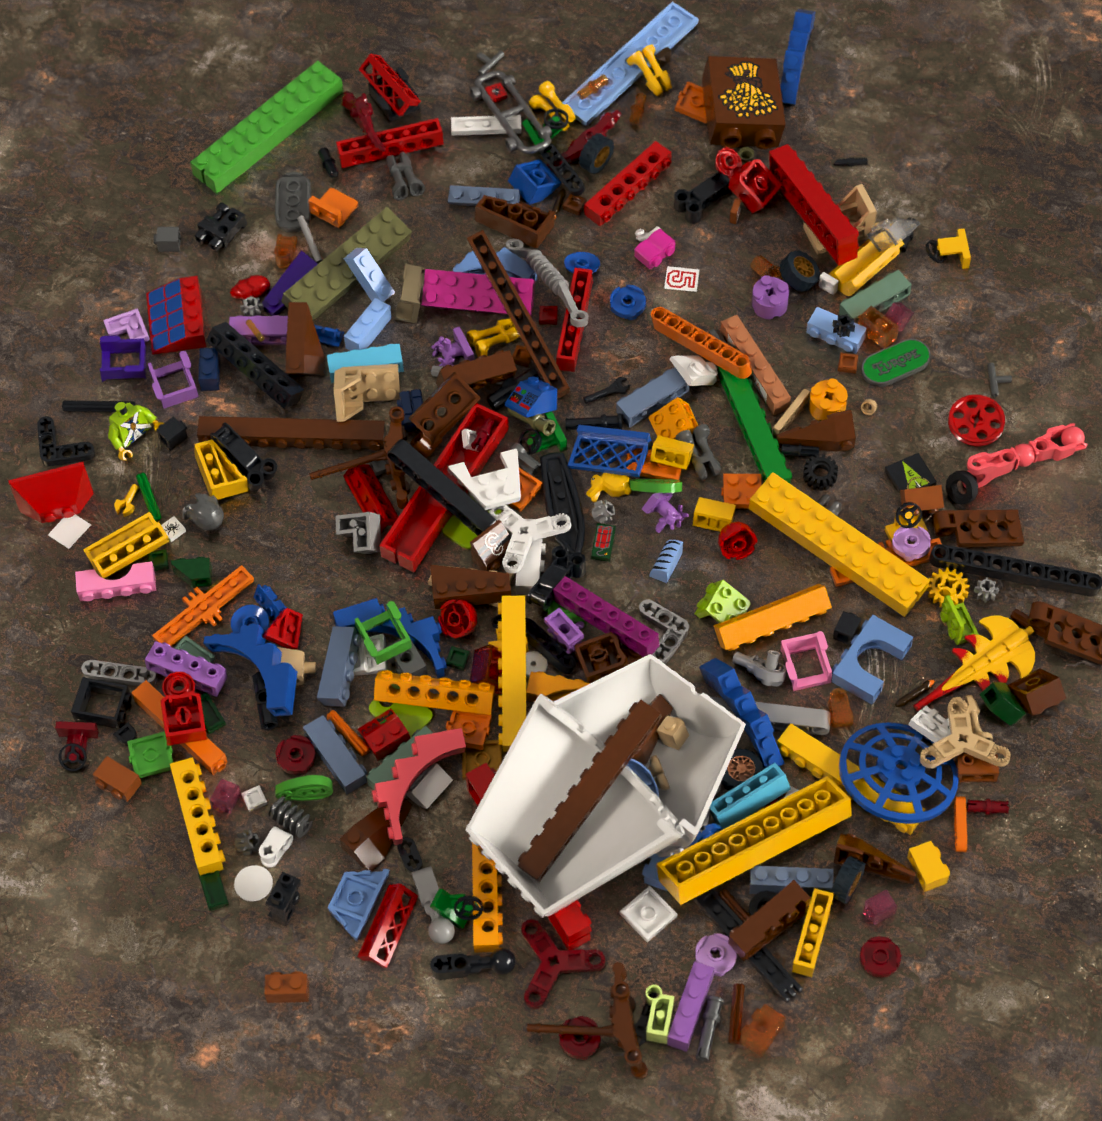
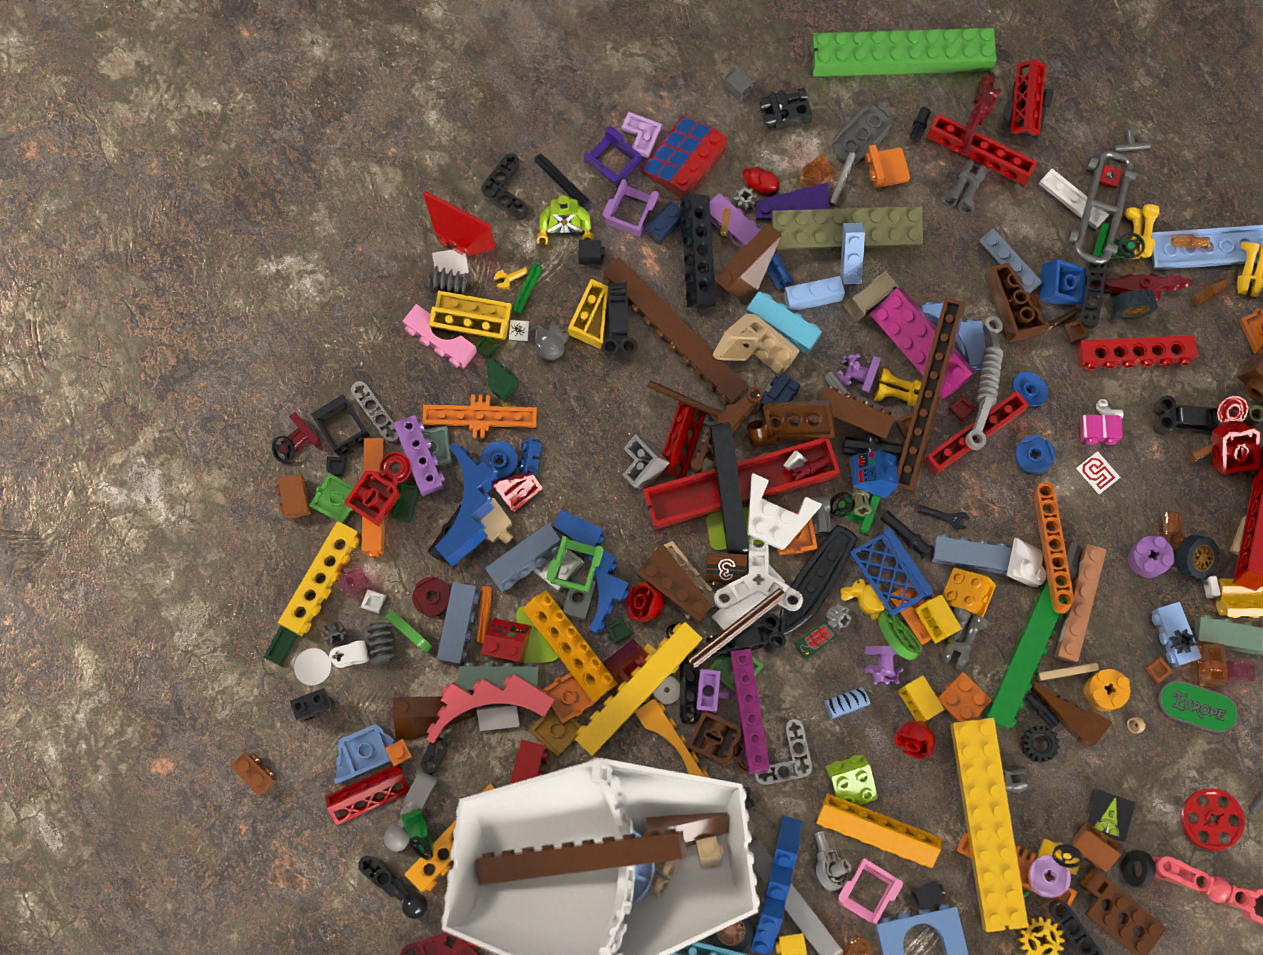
camera: 45 degrees right, 15 degrees up
none -> orange plate [385,739,413,767]
none -> dark grey piece [428,265,469,295]
none -> axle [688,588,786,668]

